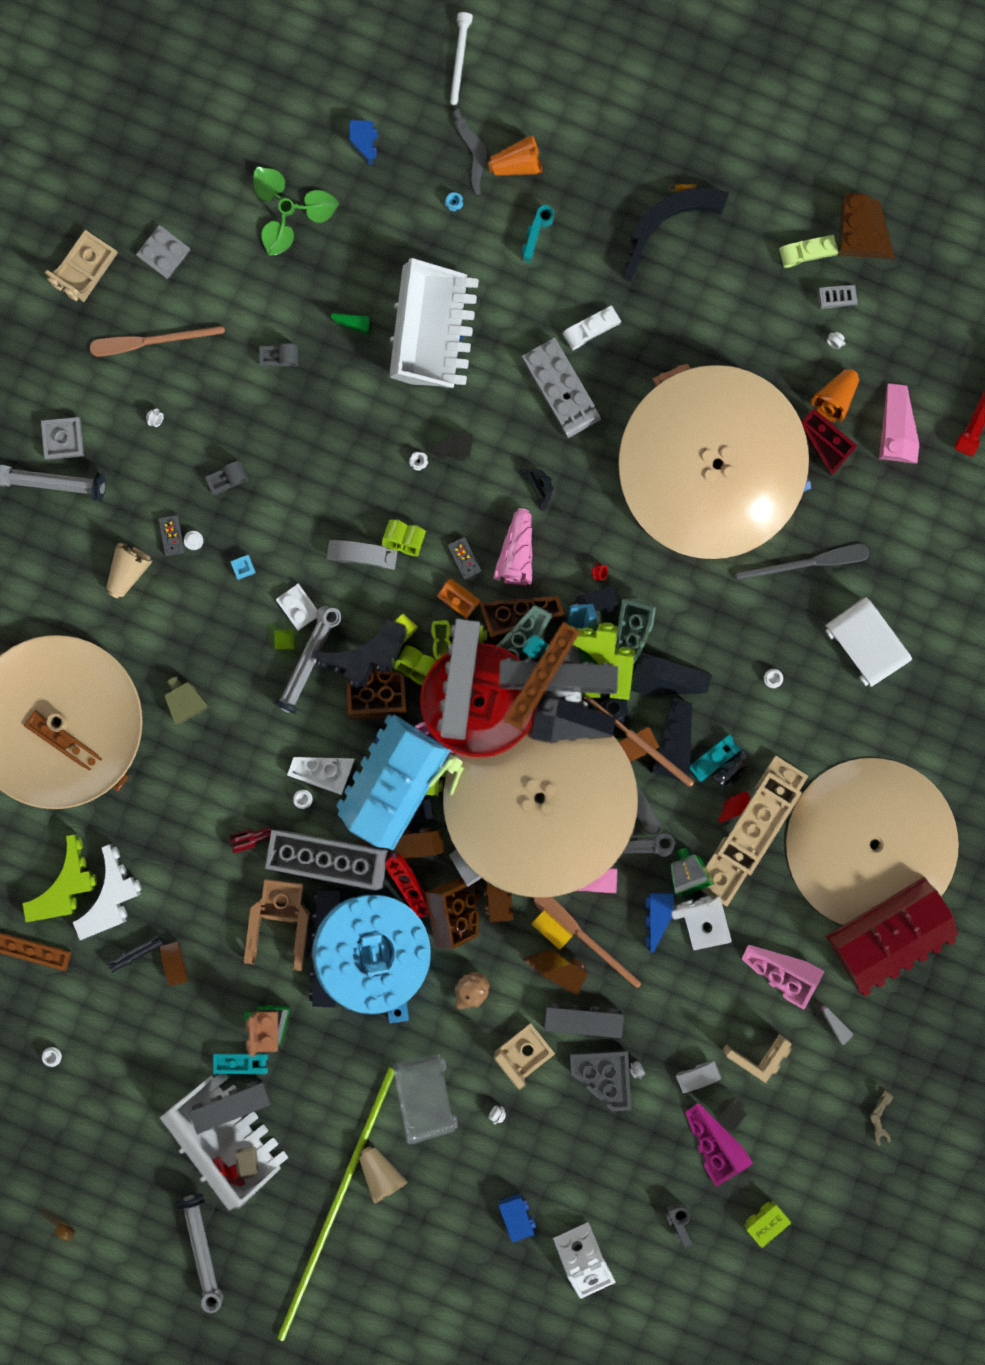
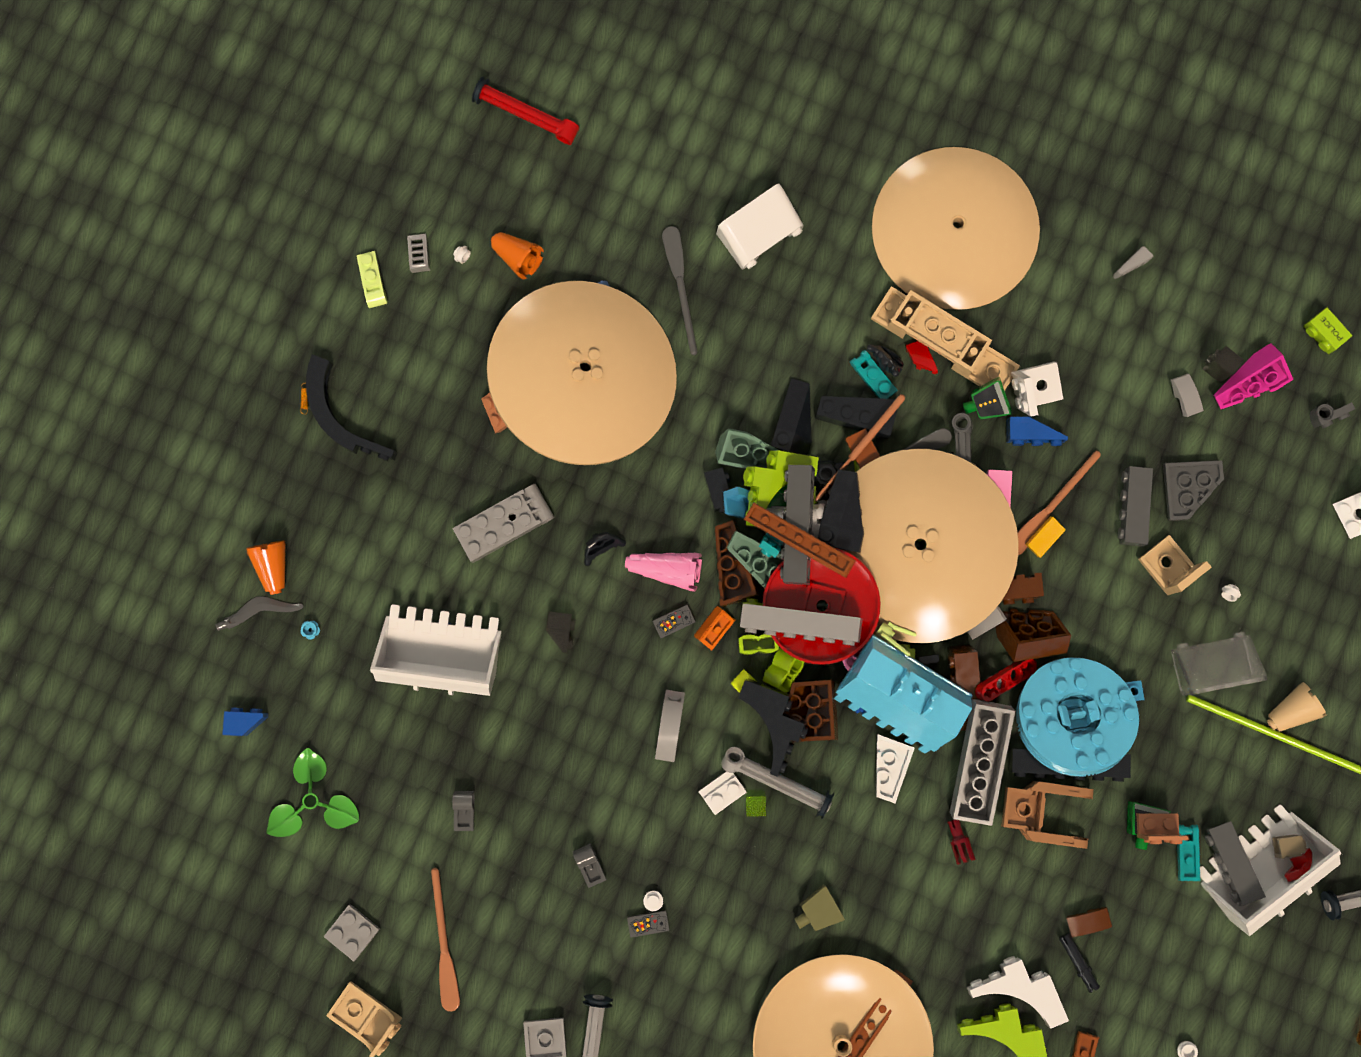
camera: 85 degrees left, 5 degrees down
tan cone [106,543,153,598] -> none
white plate [146,408,164,427] -> none
medium azure plate [231,555,256,580] -> none
white plate [293,790,313,809] -> none
green slope [331,313,371,335] -> none
lime brick [382,520,426,556] -> none
white plate [409,452,428,470] -> none
white piece [450,12,473,105] -> none
medium nougat animal [455,972,490,1009] -> none
blue brick [499,1193,536,1243] -> none
teal plate [521,205,554,264] -> none
reddish brown wedge [524,949,588,994] -> none
white plate [562,306,621,350] -> none
red plate [591,563,608,581] -> none
light grey plate [629,1061,646,1079] -> none
tan bracket [722,1034,792,1083] -> none
bright pink wedge [742,945,825,1009] -> none
white plate [764,669,783,688] -> none
dark red wedge [801,409,858,476] -> none
dark red piece [825,877,958,997] -> none
reddish brown wedge [838,193,895,259] -> none
dark tan piece [870,1090,893,1146] -> none
bright pink wedge [879,384,919,464] -> none

